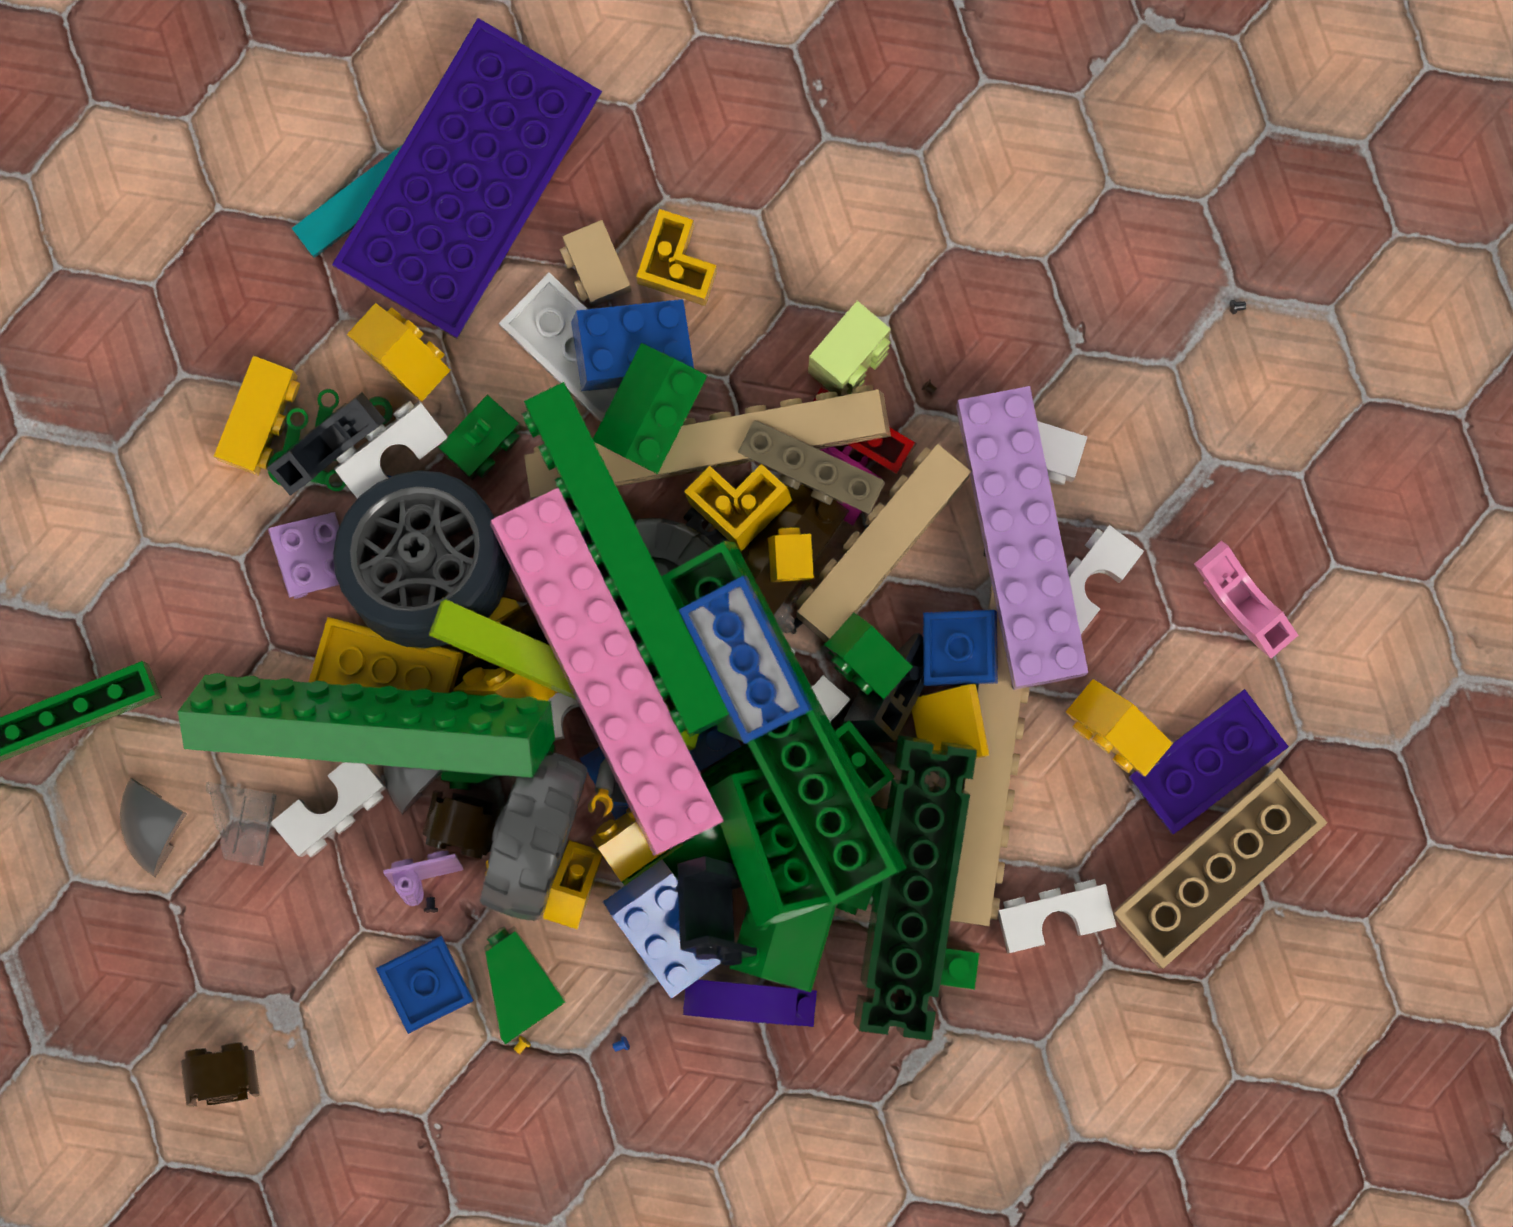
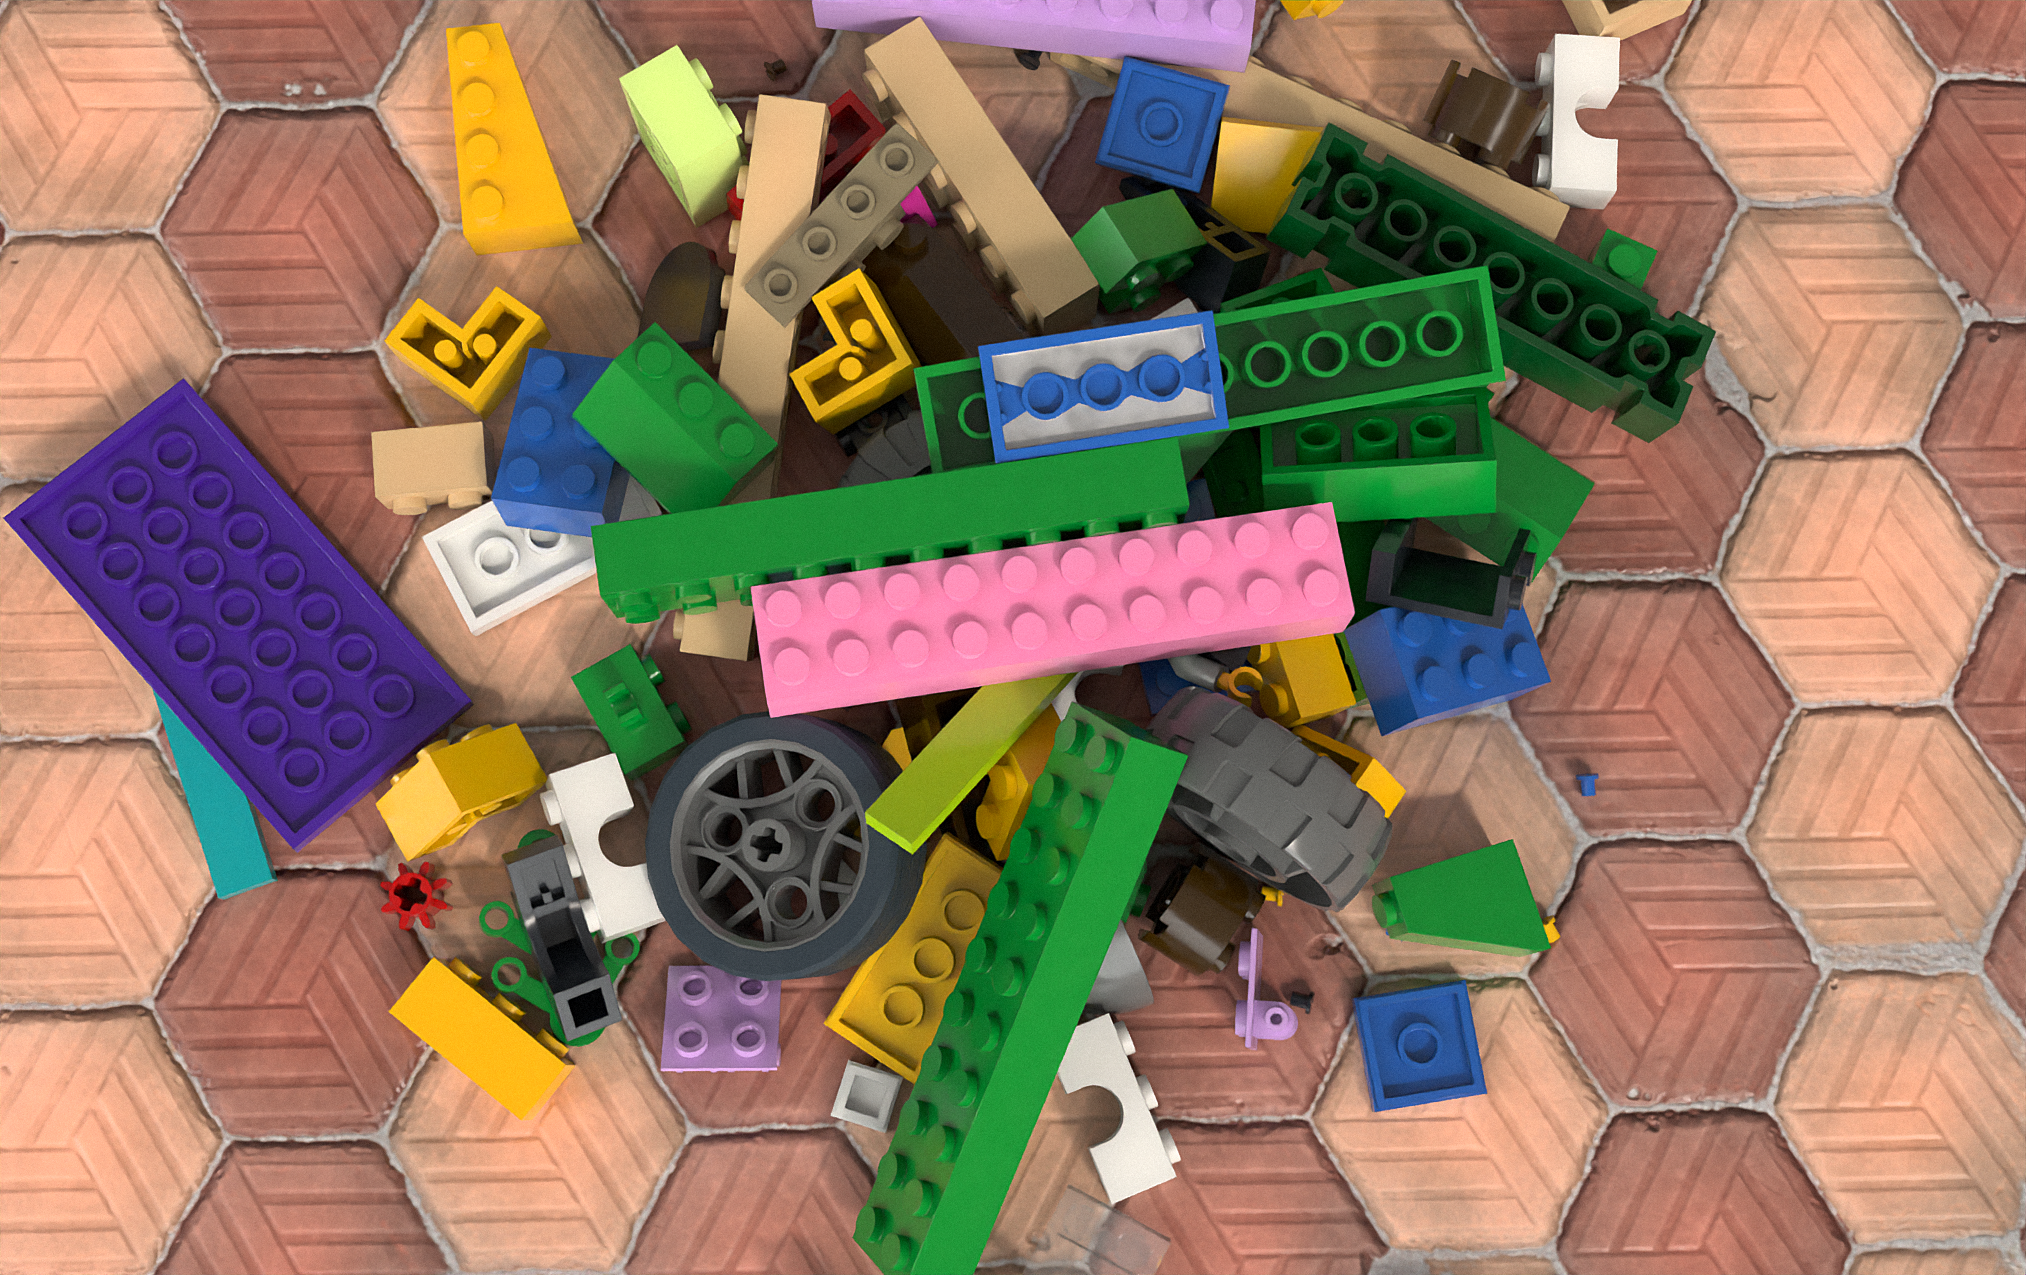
camera: 75 degrees left, 5 degrees down
dark purple arch [683,979,817,1027] -> none
yellow brick [768,528,814,582] -> none
none -> red gear [380,861,453,931]
none -> yellow wedge [446,23,583,256]
none -> black tile [637,242,726,351]
none -> white tile [831,1060,903,1133]
none -> dark brown brick [1423,60,1550,170]

